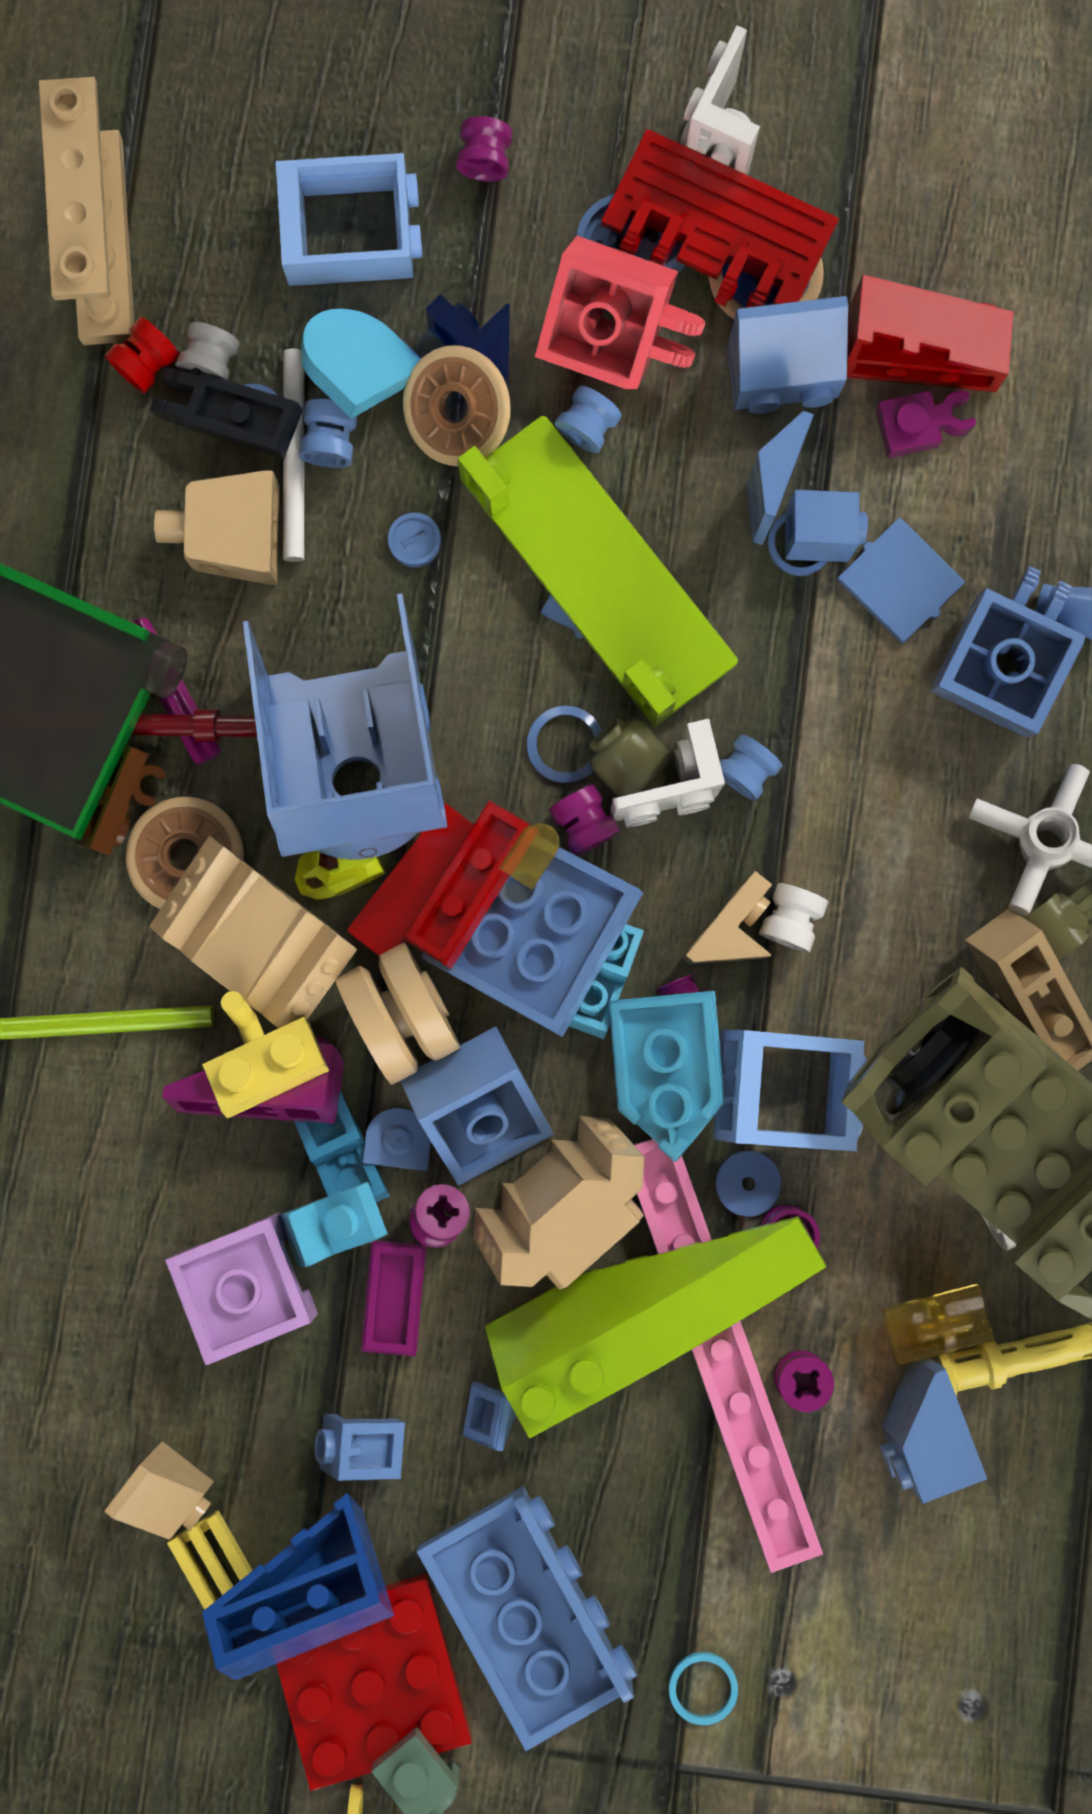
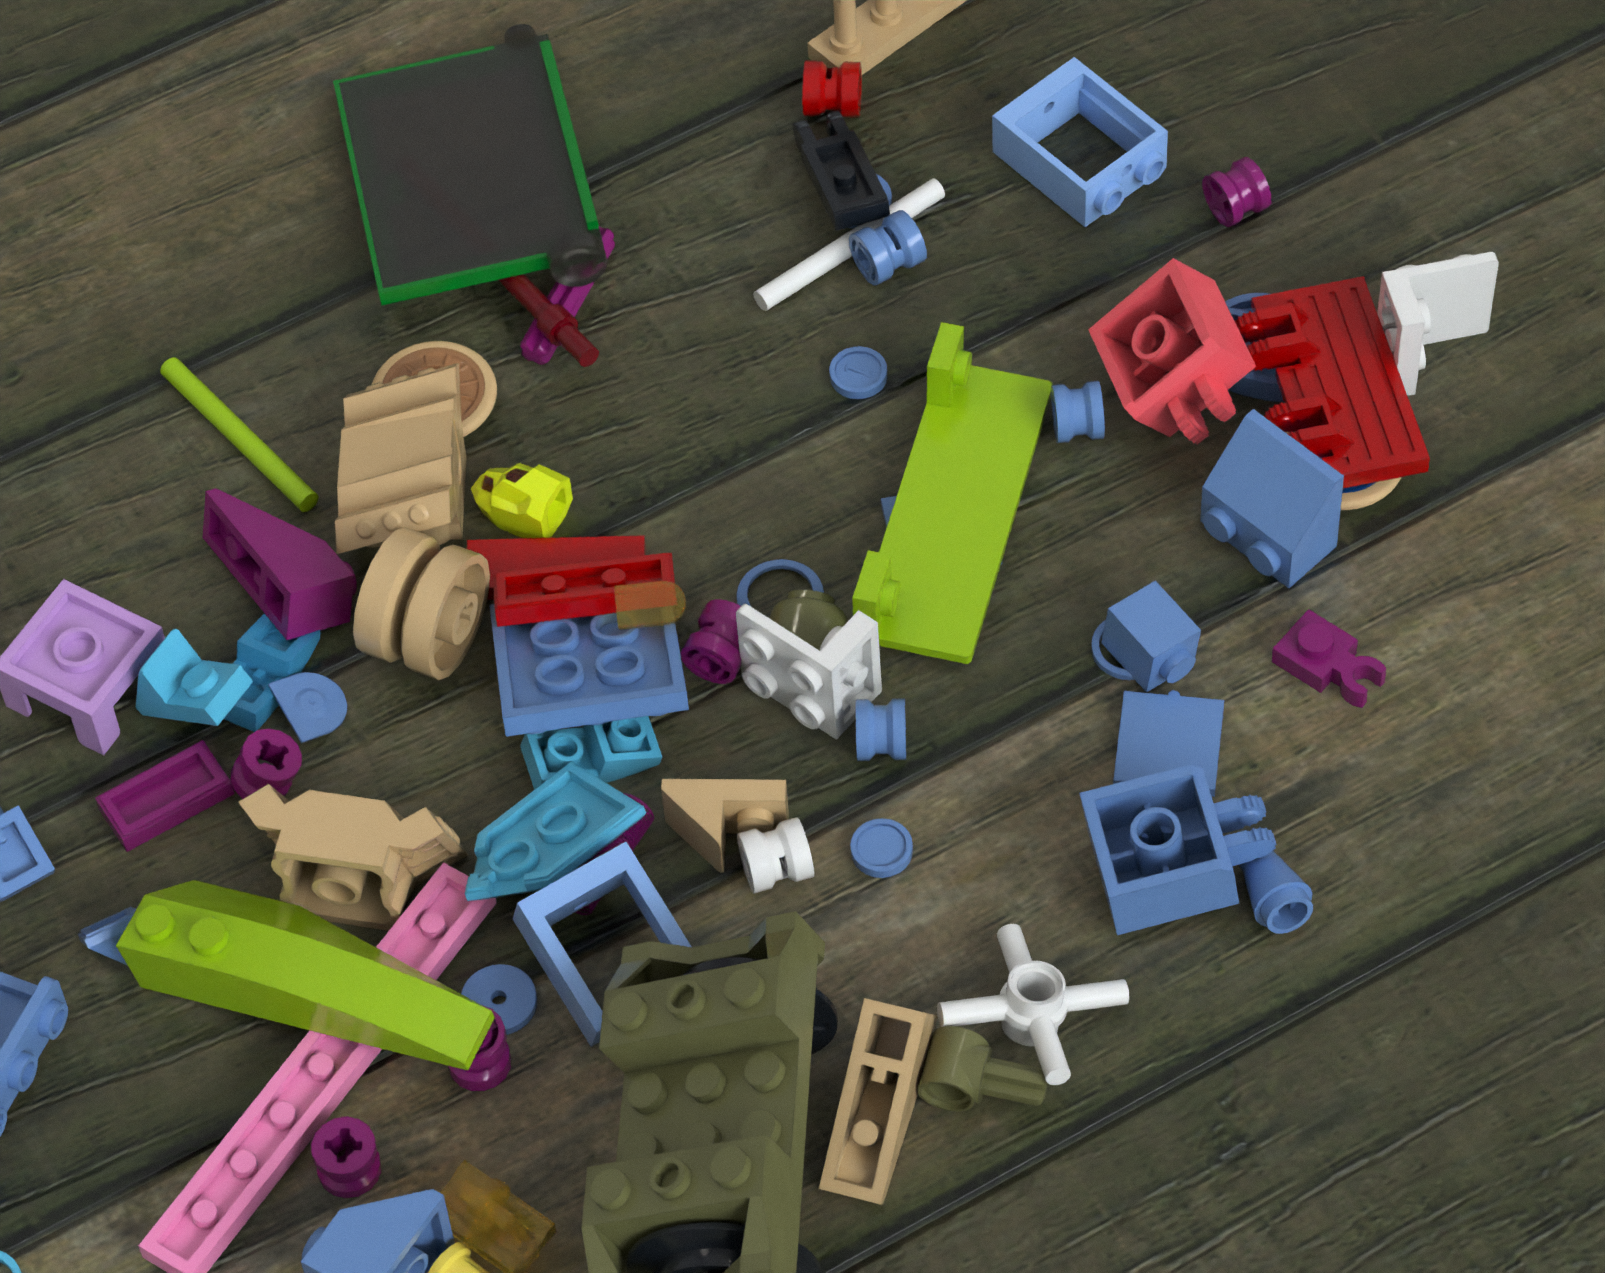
camera: 60 degrees right, 30 degrees down
reddish brown plate [75,746,166,856] -> none
tan torso [154,471,280,585] -> none
light grey wheel [176,322,240,380] -> none
light yellow plate [202,991,329,1119] -> none
medium blue piece [243,593,447,860] -> none
medium azure tile [301,309,421,419] -> none
medium blue slope [401,1026,554,1186] -> none
medium nougat wheel [403,345,511,466] -> none
clear blue slope [425,294,510,394] -> none
medium blue slope [746,411,814,545] -> none
wedge [847,274,1014,392] -> none
none -> medium blue piece [850,818,913,878]

